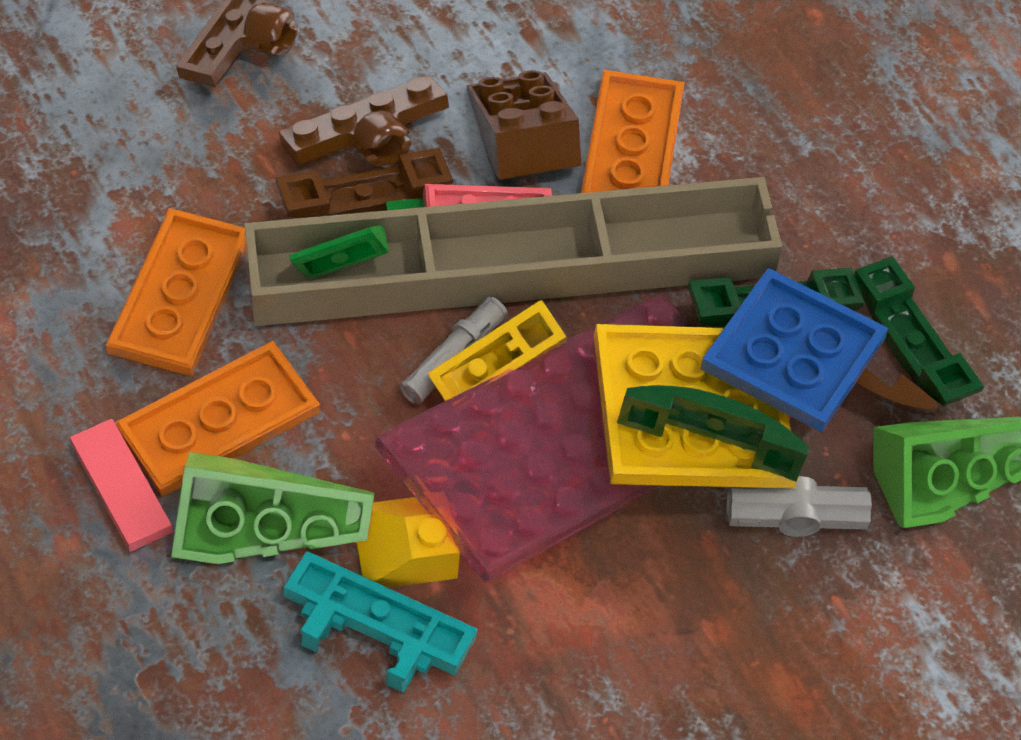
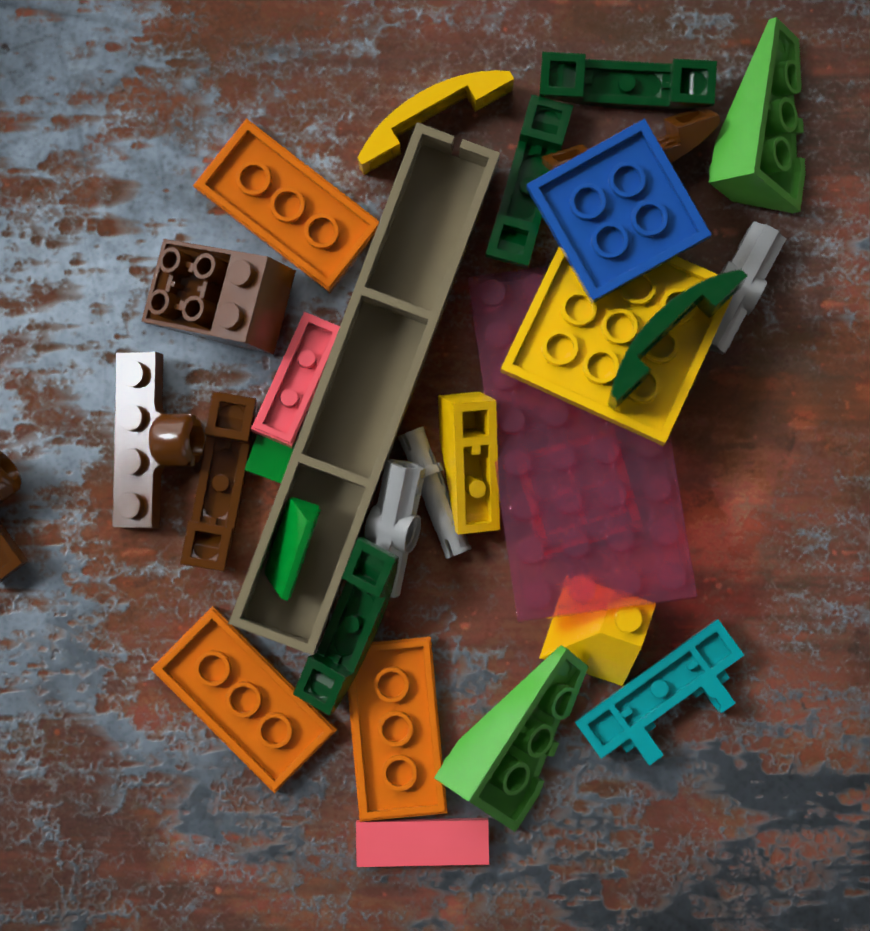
camera: 55 degrees left, 30 degrees up
none -> dark green slope [293,537,399,716]
none -> yellow slope [357,70,514,175]
none -> light grey piece [364,459,426,598]

